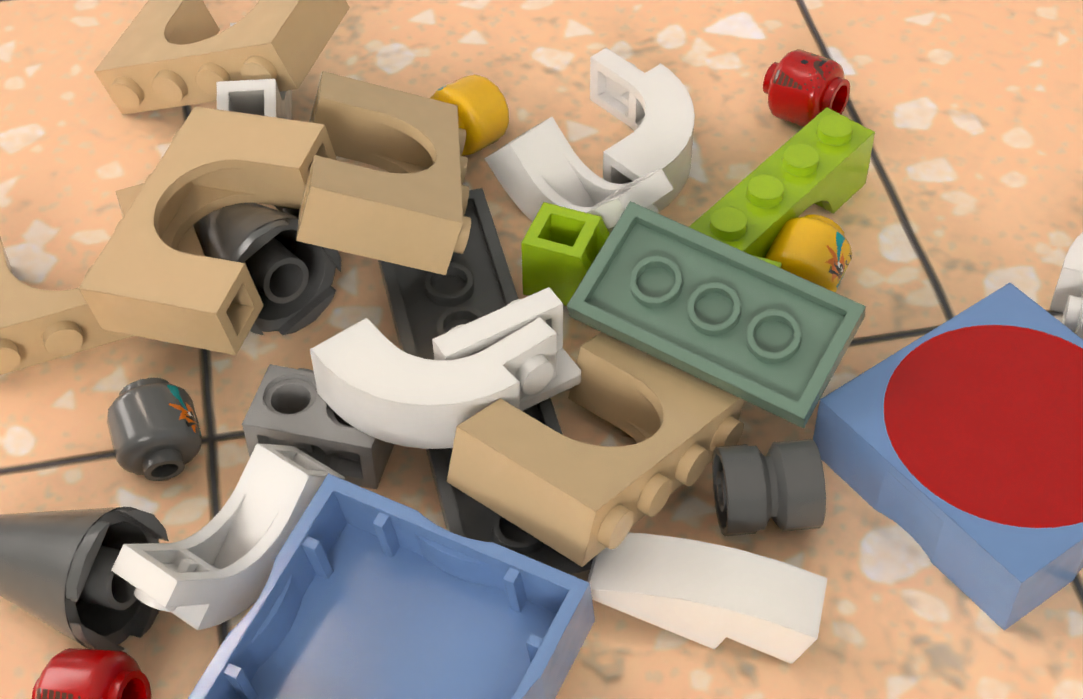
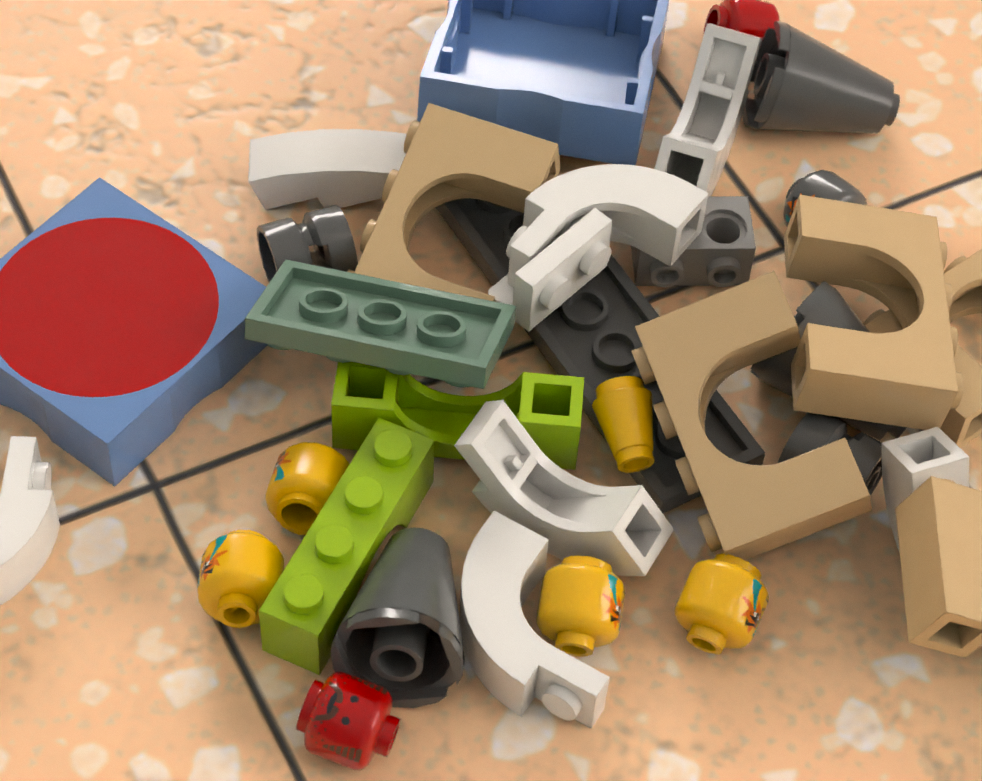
camera: 160 degrees right, 5 degrees up
none -> yellow head [197,530,284,628]
none -> dark grey cone [331,528,465,708]
none -> yellow head [536,555,625,657]
none -> yellow cone [592,376,654,473]

